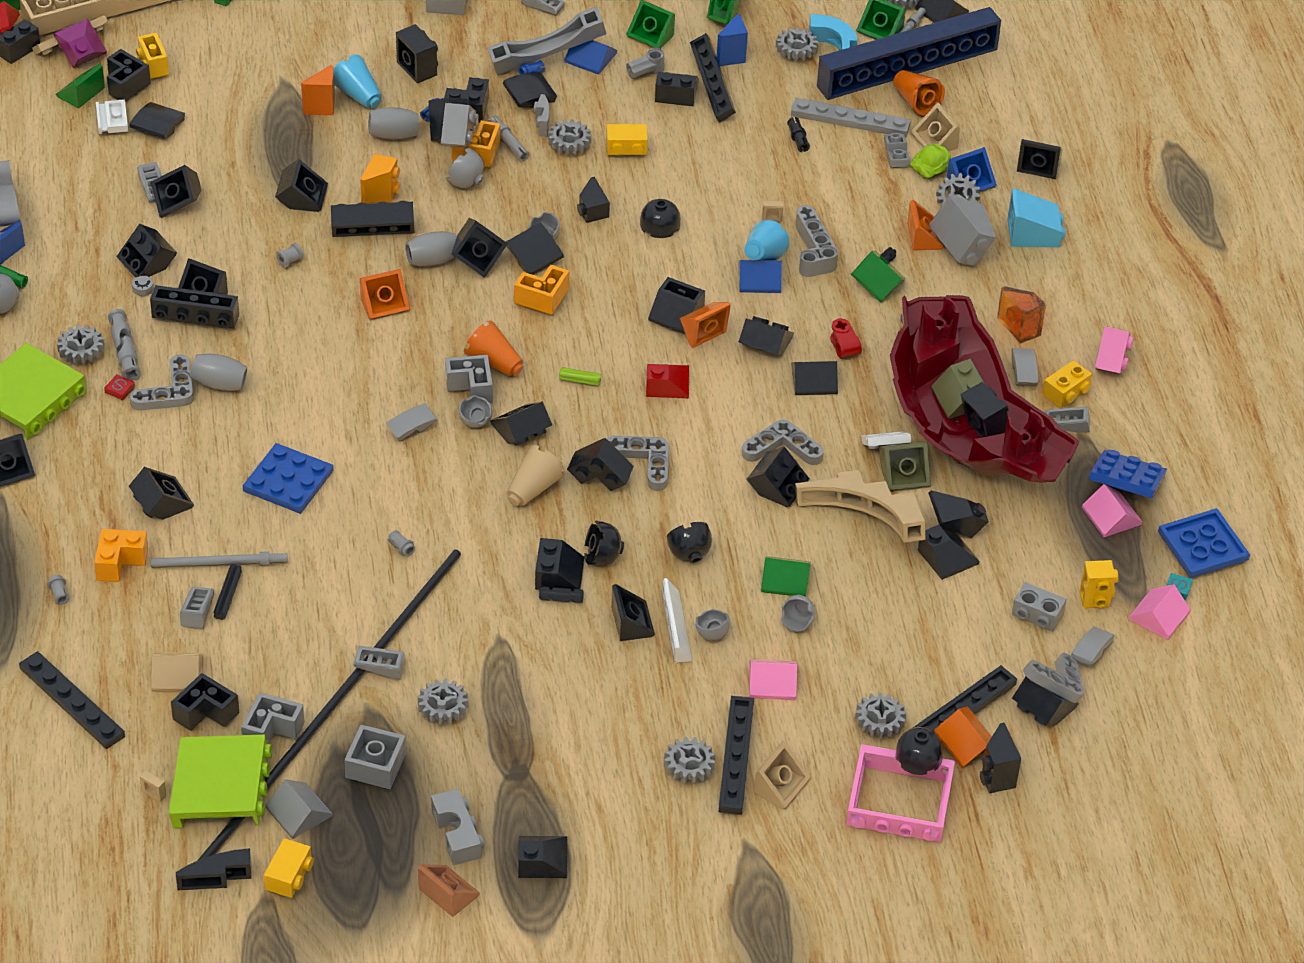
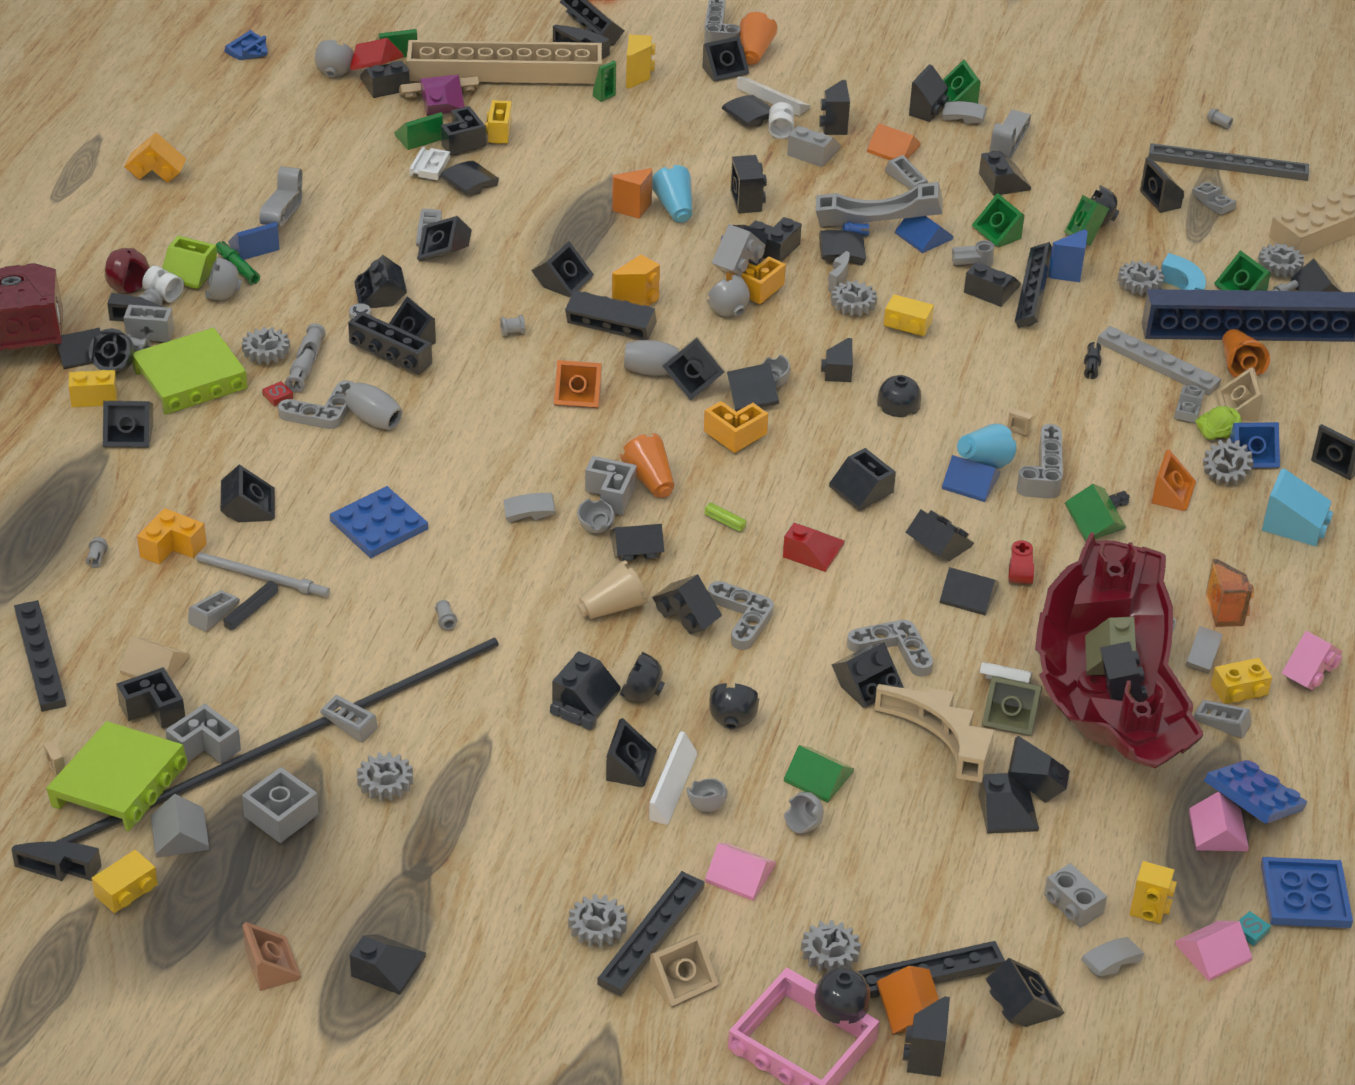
camera: 25 degrees right, 5 degrees down
light grey piece [368,107,419,140] -> none
light grey arch [431,789,484,866] -> none
light grey pin [488,116,530,162] -> none
orange slope [680,302,731,348] -> none
light grey slope [929,196,996,267] -> none
light grey beam [1023,653,1084,703] -> none

